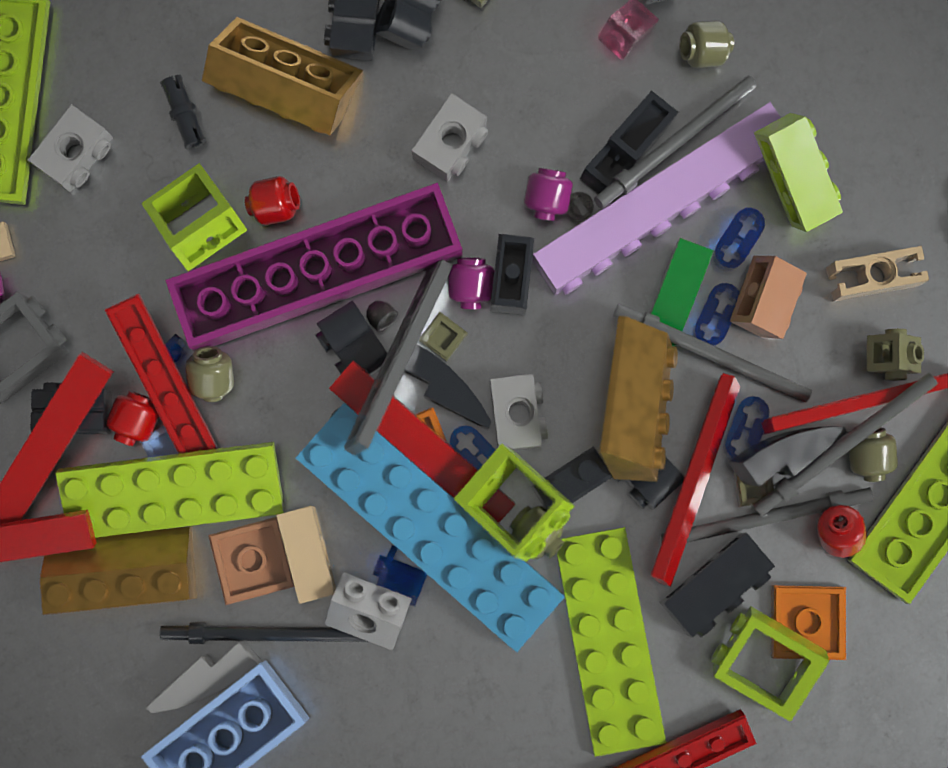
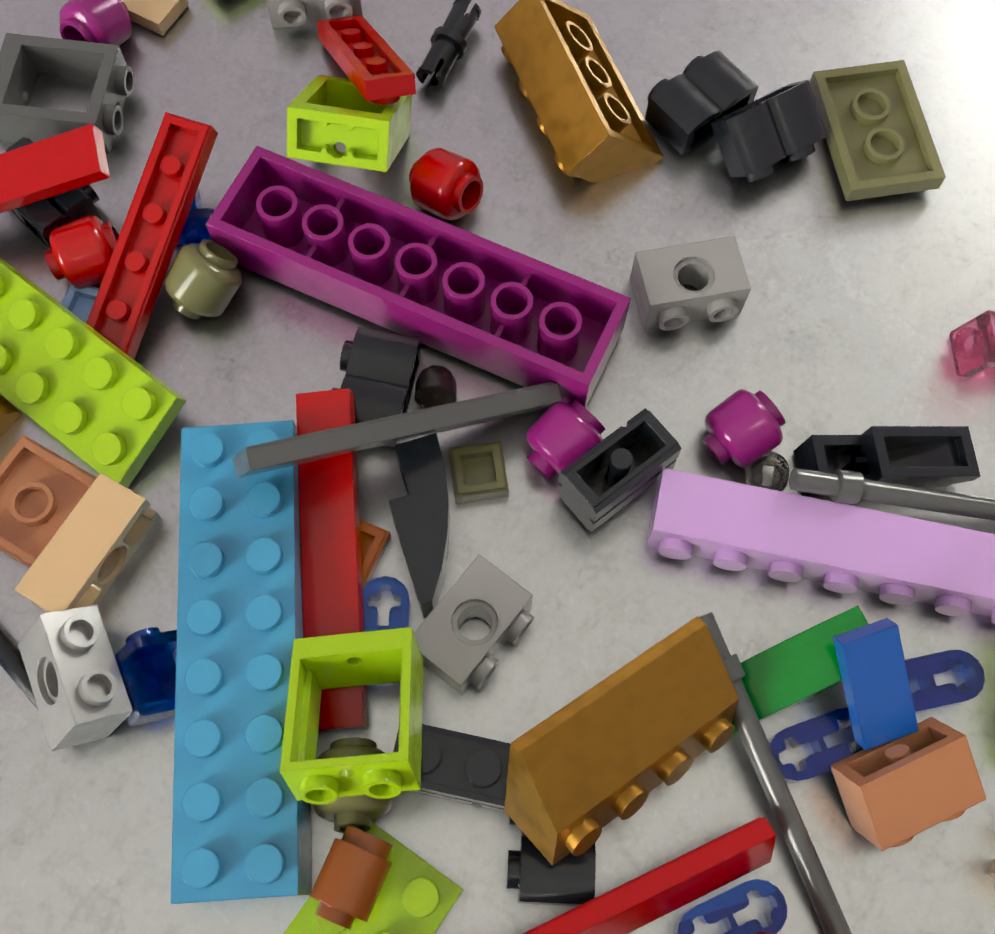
camera: 45 degrees right, 15 degrees down
none -> dark orange brick [309,825,393,930]
none -> red plate [317,15,416,105]
none -> blue tile [833,618,919,751]

